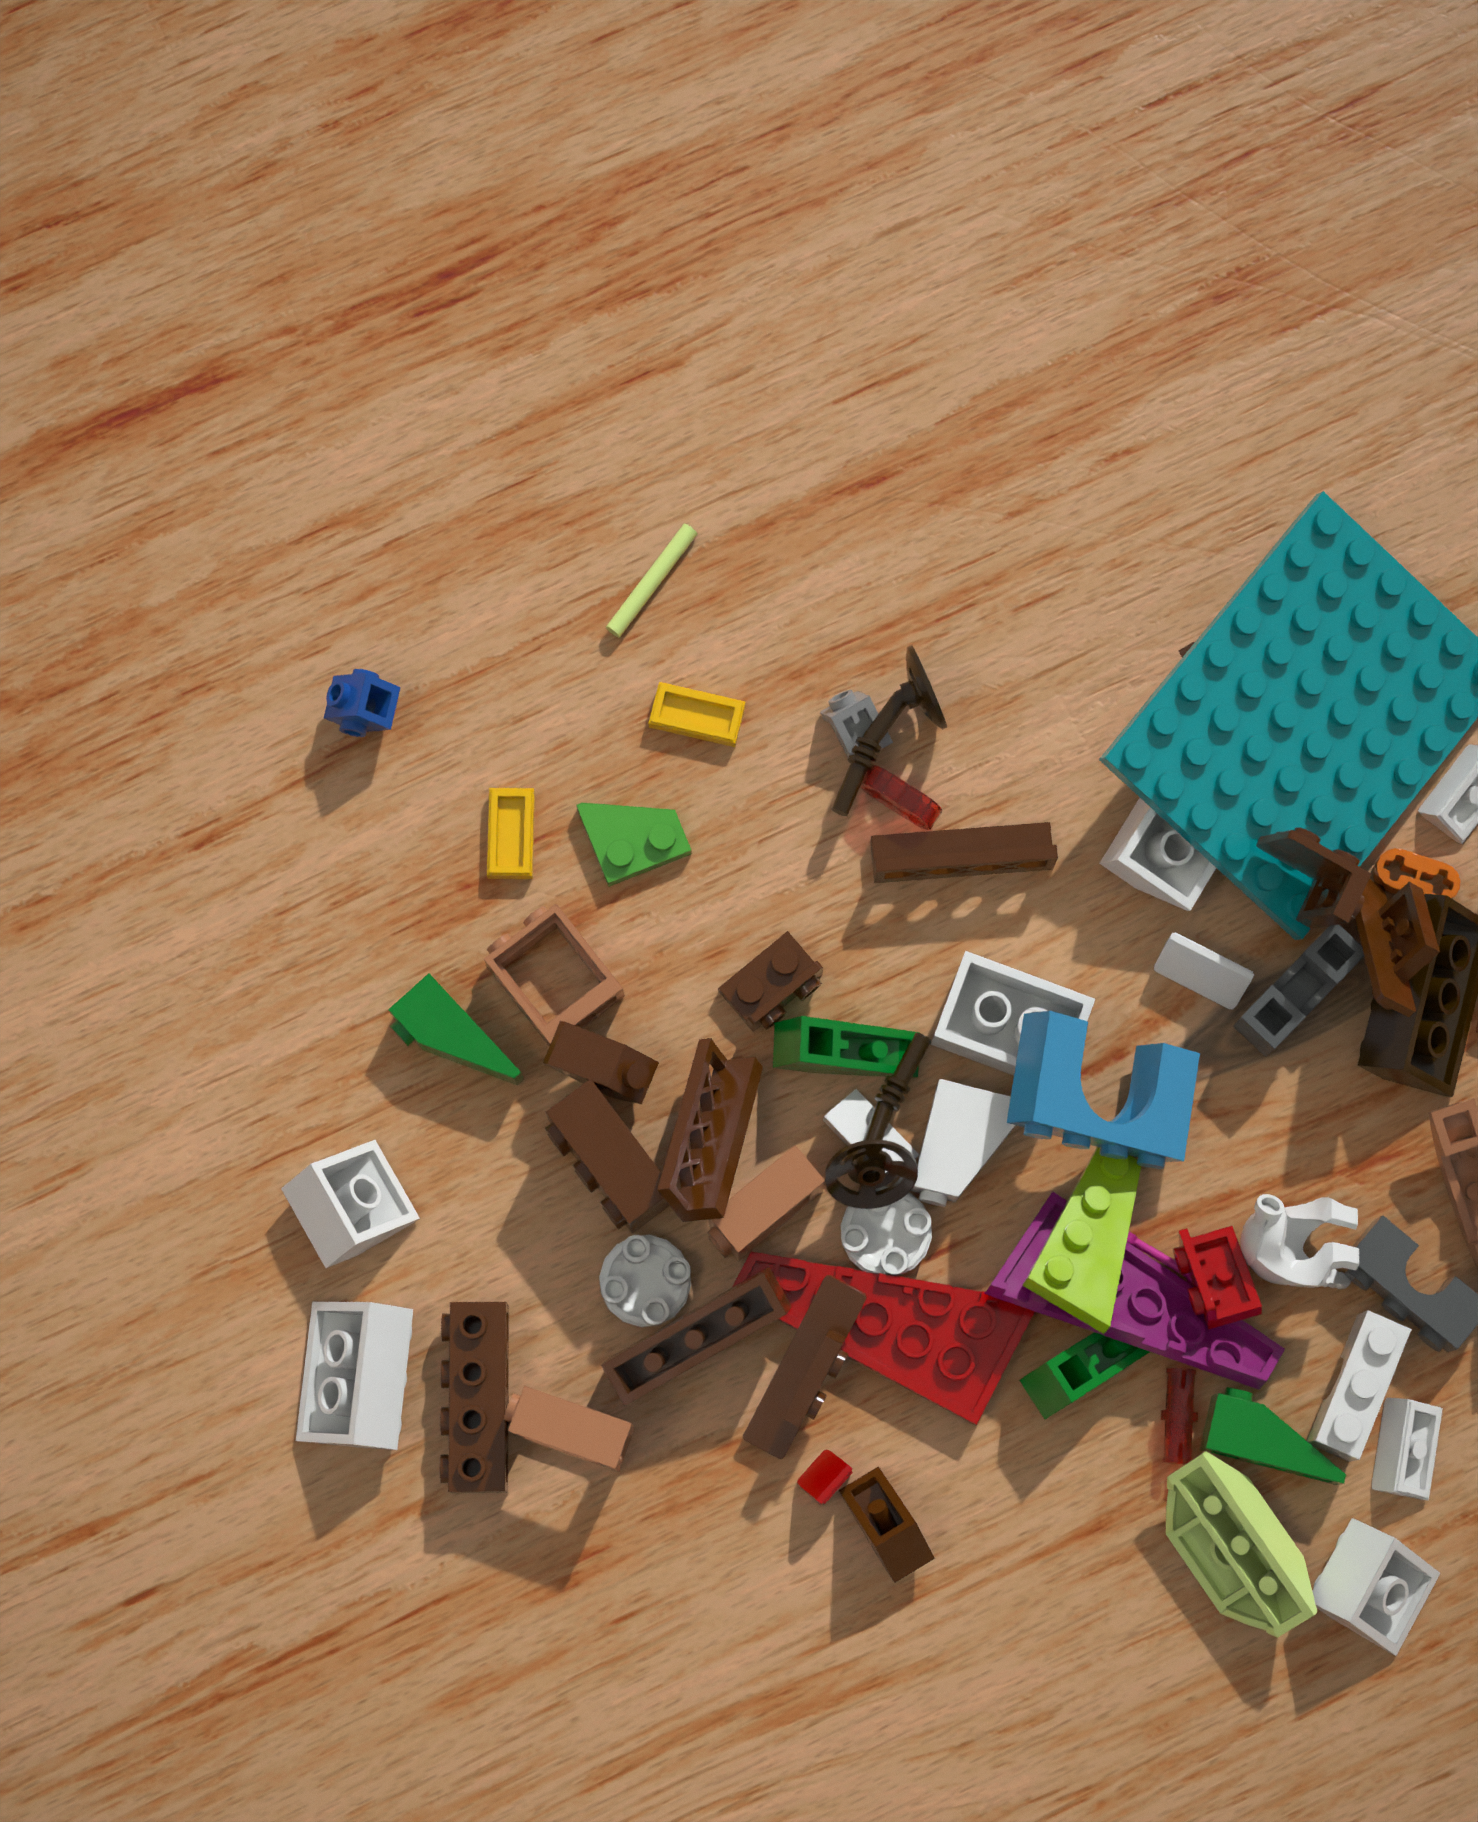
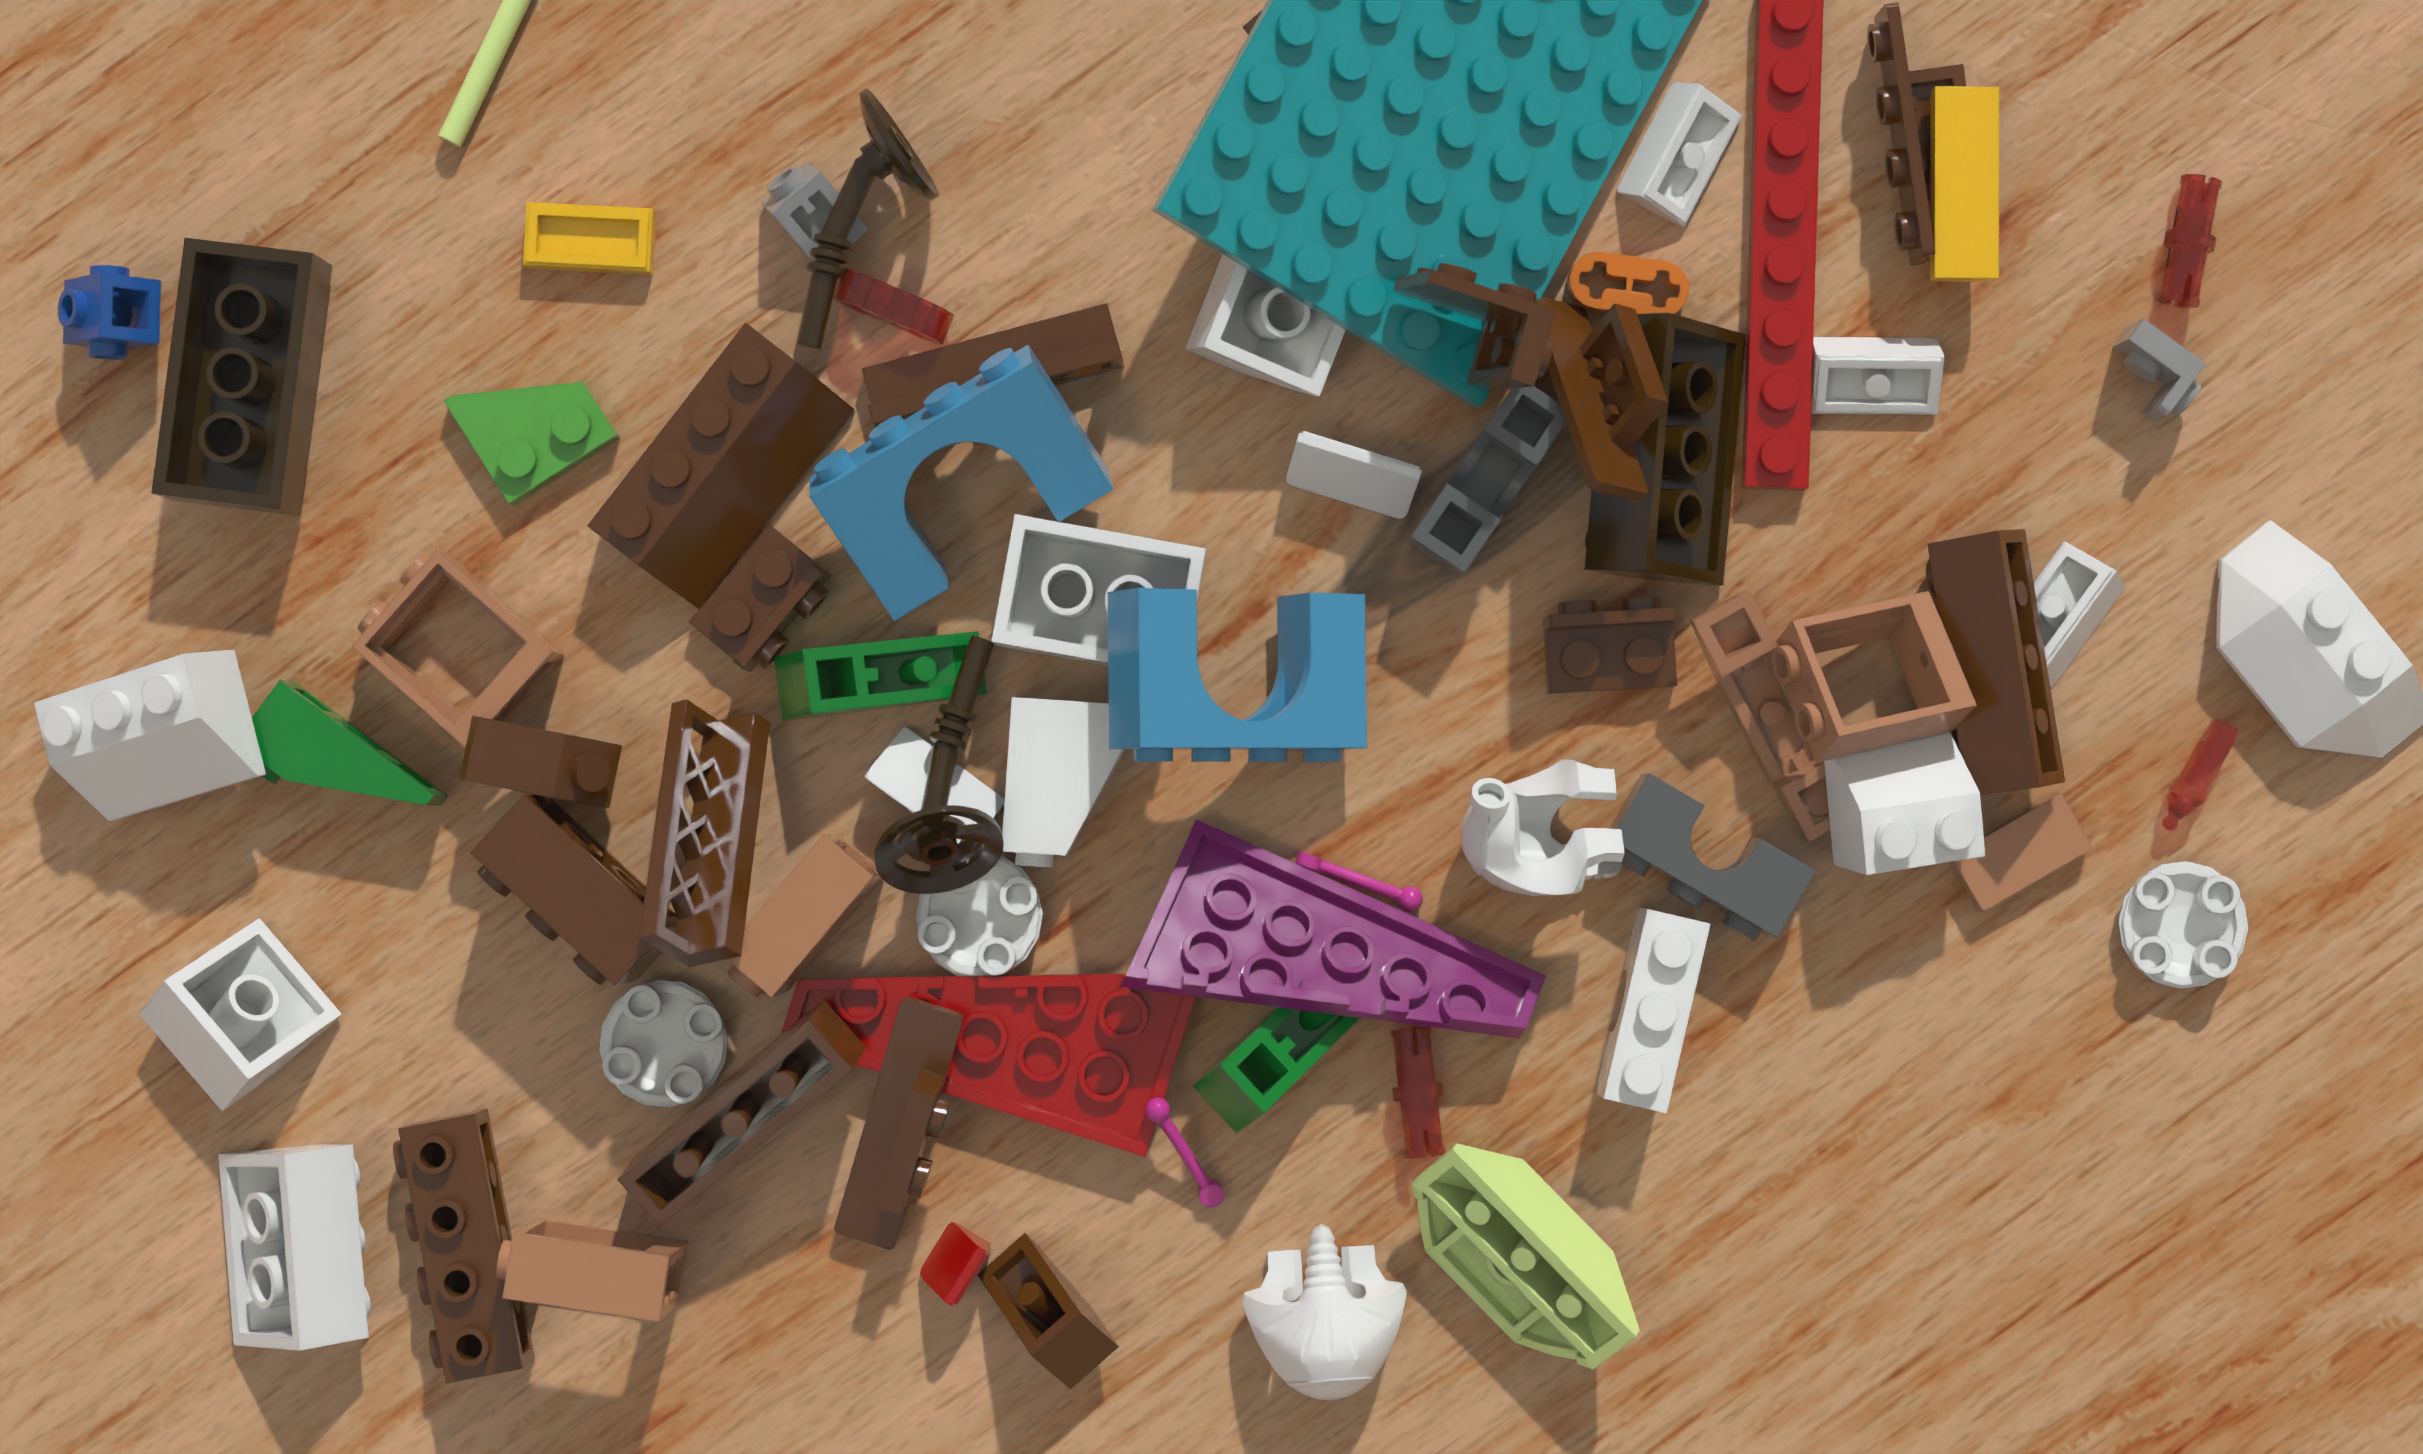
camera: 10 degrees left, 10 degrees up
yellow tile [487,788,535,879] -> none
lime wing [1022,1147,1141,1334] -> none
red bracket [1173,1226,1262,1330] -> none
green slope [1200,1387,1346,1485] -> none
white slope [1312,1518,1440,1656] -> none
white slope [1372,1398,1443,1501] -> none
none -> white slope [34,650,266,821]
none -> dark brown brick [151,238,332,516]
none -> reddish brown slope [587,322,855,609]
none -> dark azure arch [810,345,1114,621]
none -> dark pink hinge [1145,1097,1224,1207]
none -> white piece [1242,1224,1407,1401]
none -> reddish brown bracket [1543,597,1677,694]

